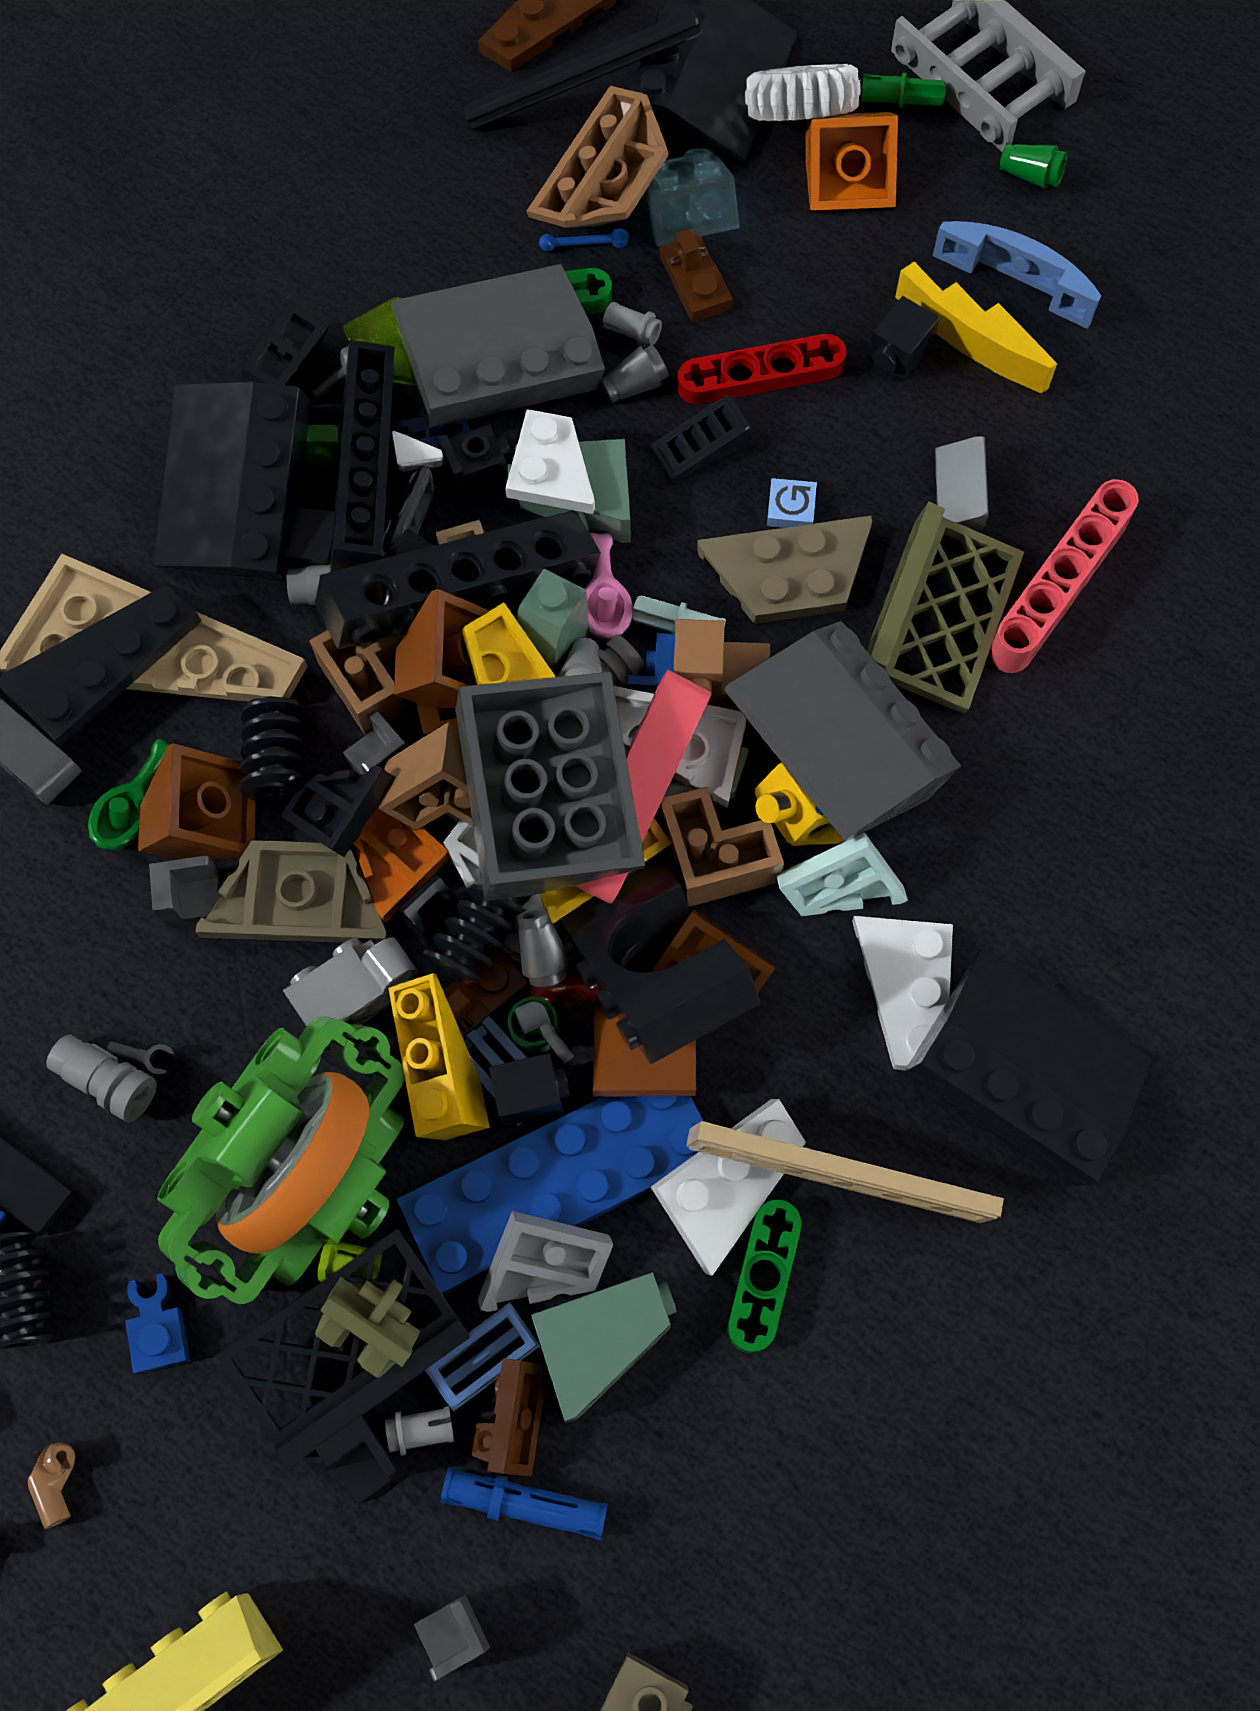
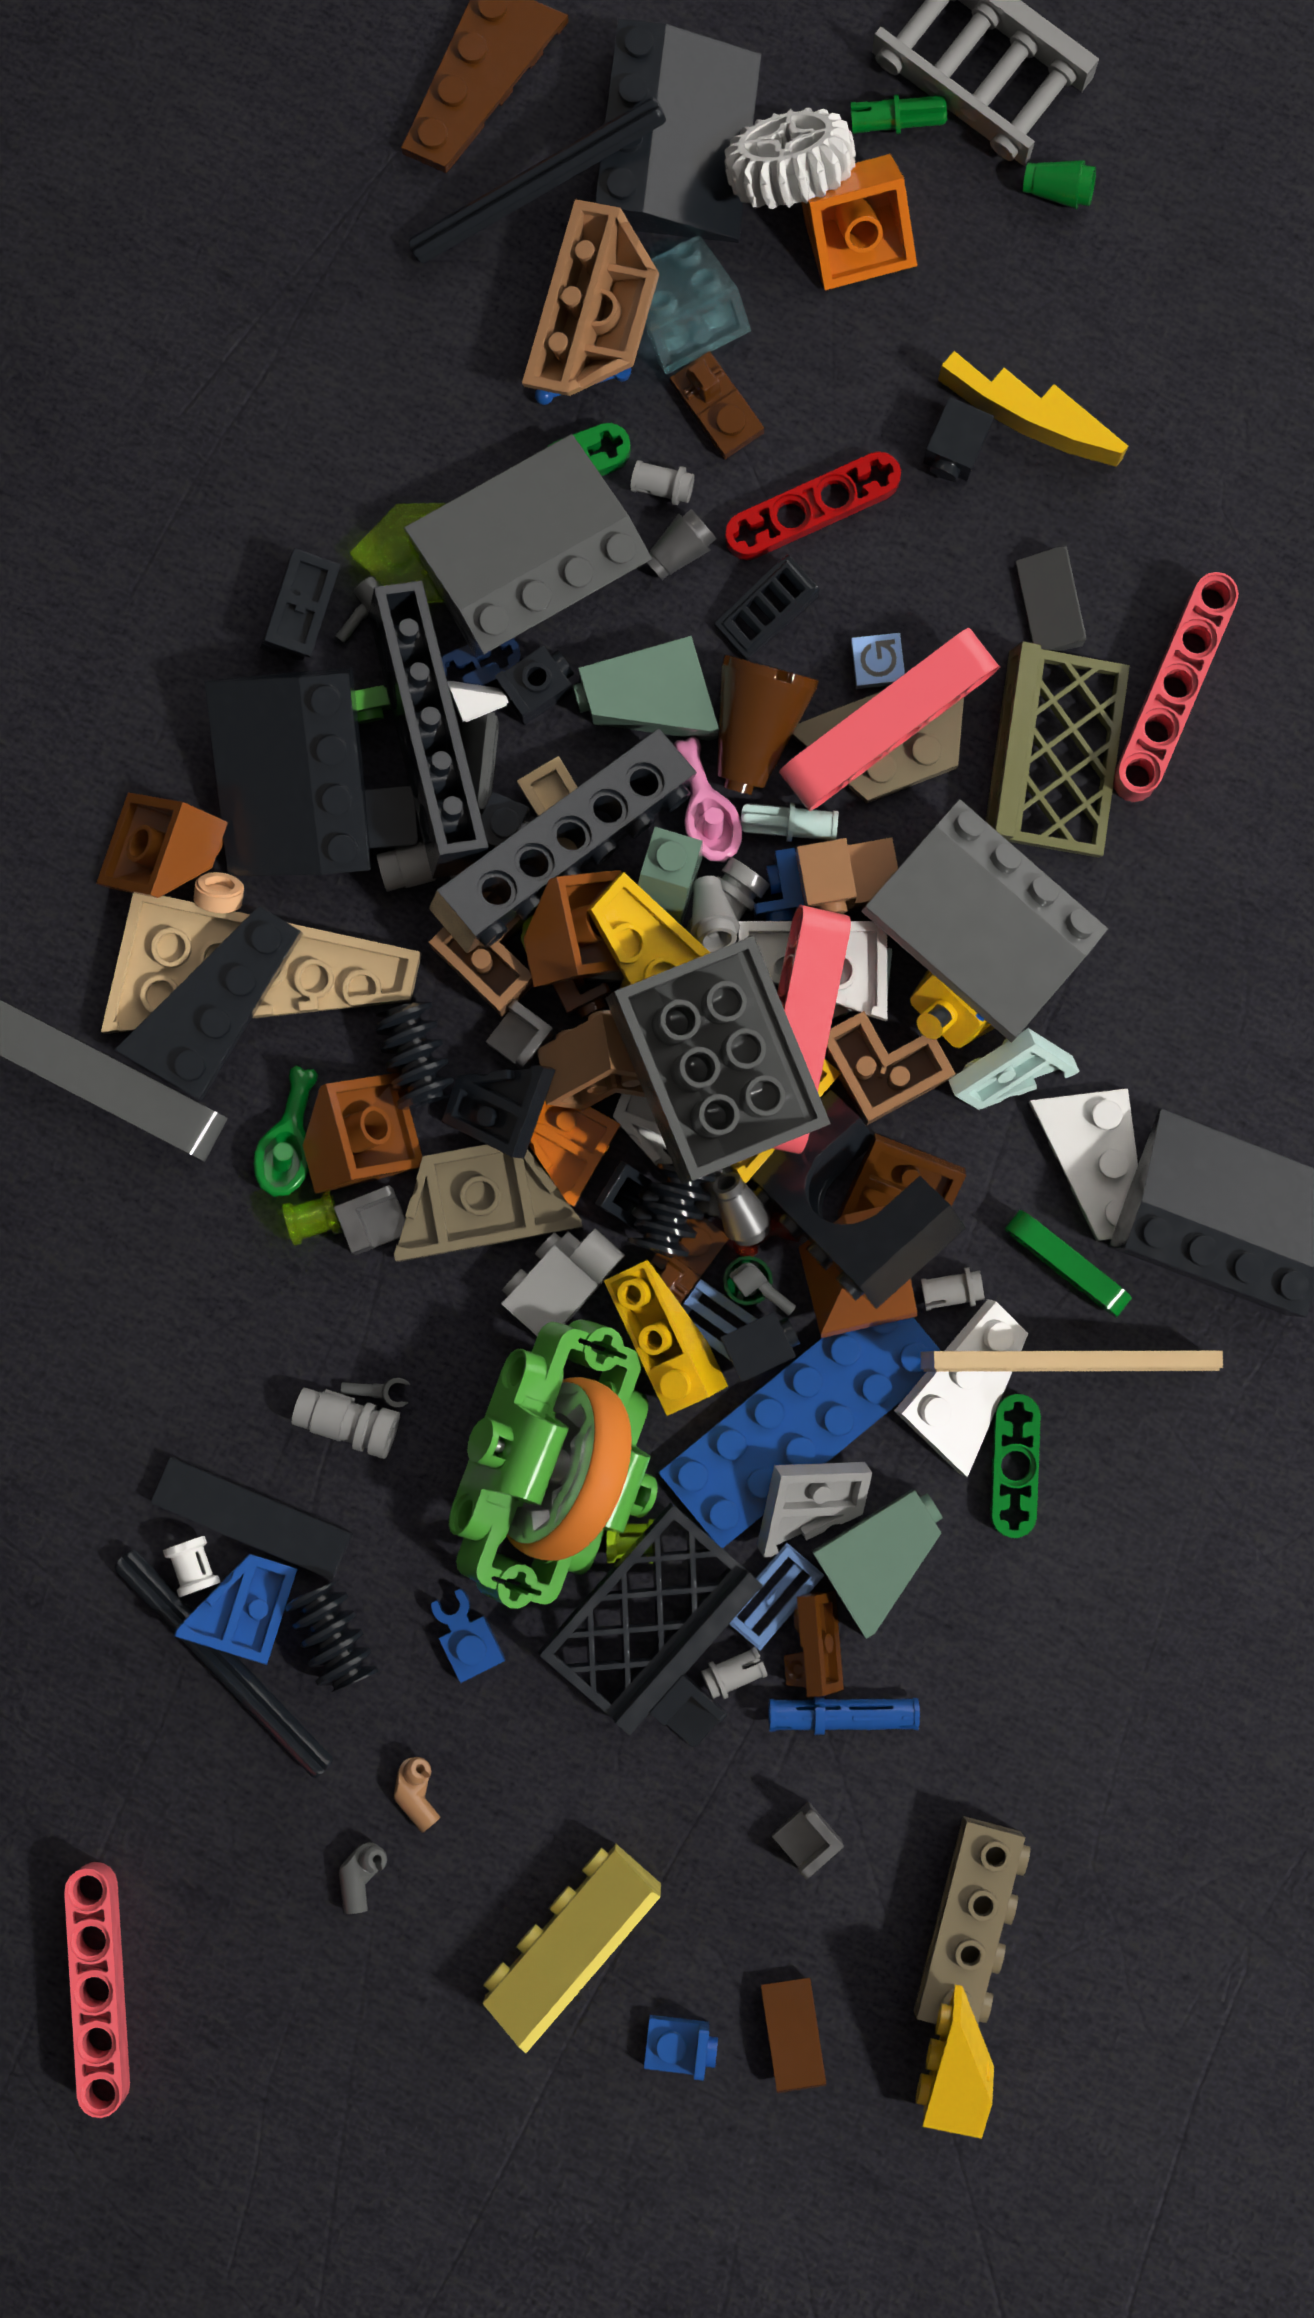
camera: 10 degrees left, 15 degrees up
olive hips [315,1277,420,1378] -> none
white wing [505,409,595,514] -> none
medium blue slope [933,221,1101,329] -> none
none -> dark orange slope [96,792,228,898]
none -> light nougat tile [194,872,244,913]
none -> clear neon green bush [282,1191,342,1246]
none -> reddish brown cone [717,654,819,795]
none -> coral beam [779,628,1000,811]
none -> light grey pin [921,1267,985,1311]
none -> green beam [1004,1210,1132,1318]

